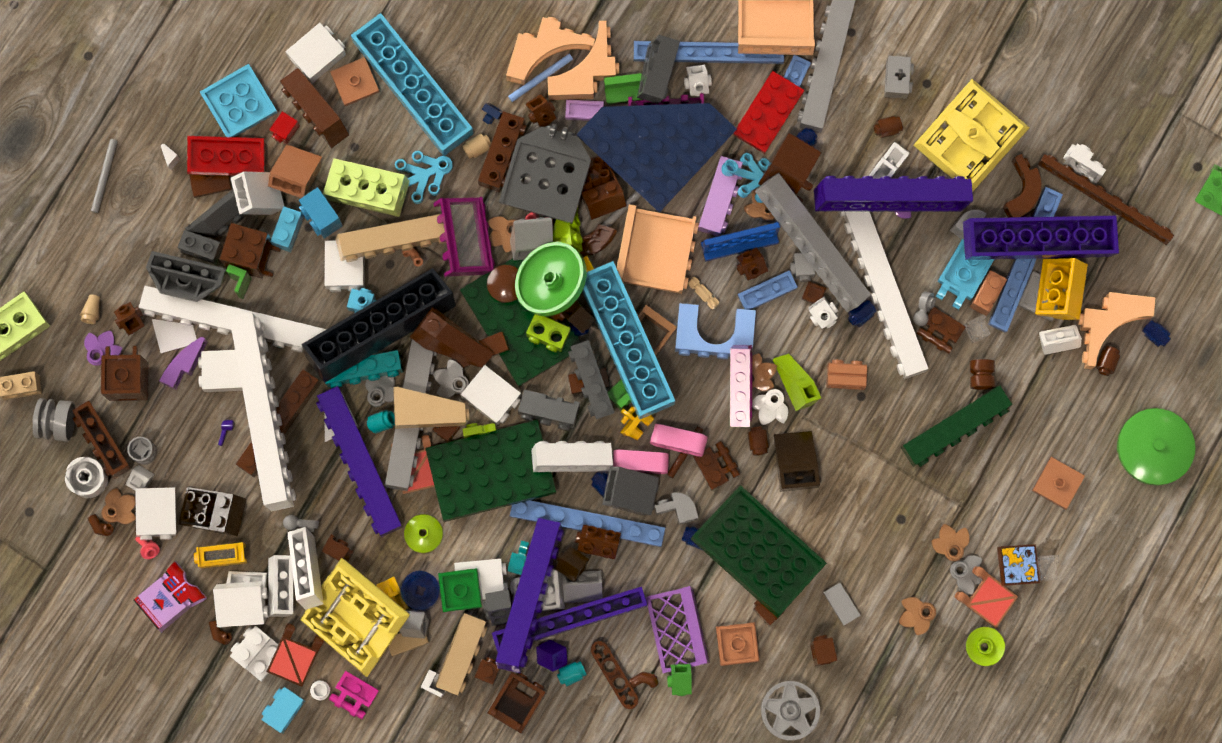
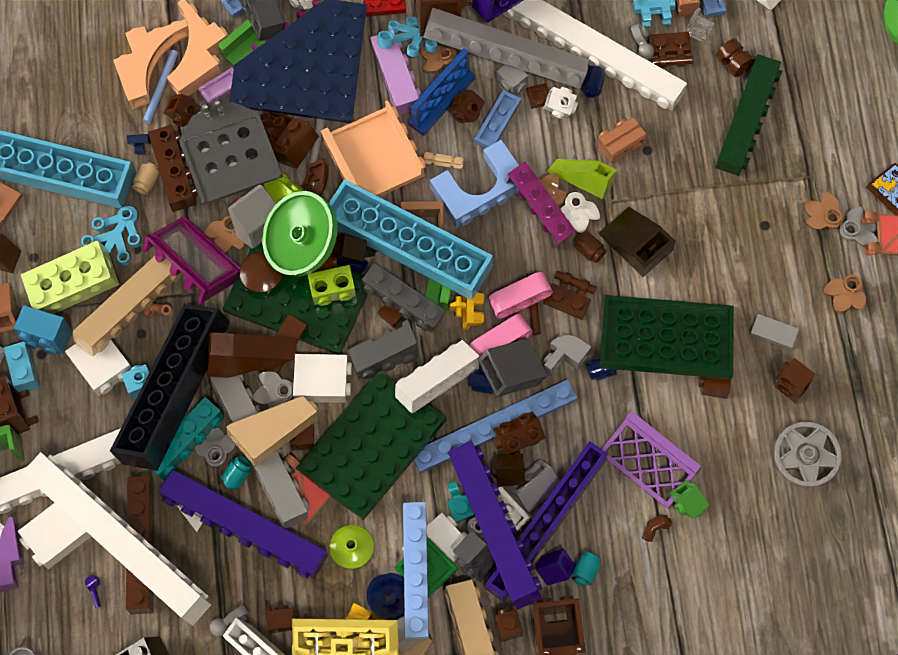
camera: 30 degrees left, 10 degrees down
lime plate [462,423,496,438] -> none
reddish brown beam [591,641,638,709] -> none
nougat plate [716,622,759,666] -> none
nougat plate [1032,457,1085,510] -> none
none -> light blue plate [403,502,429,639]

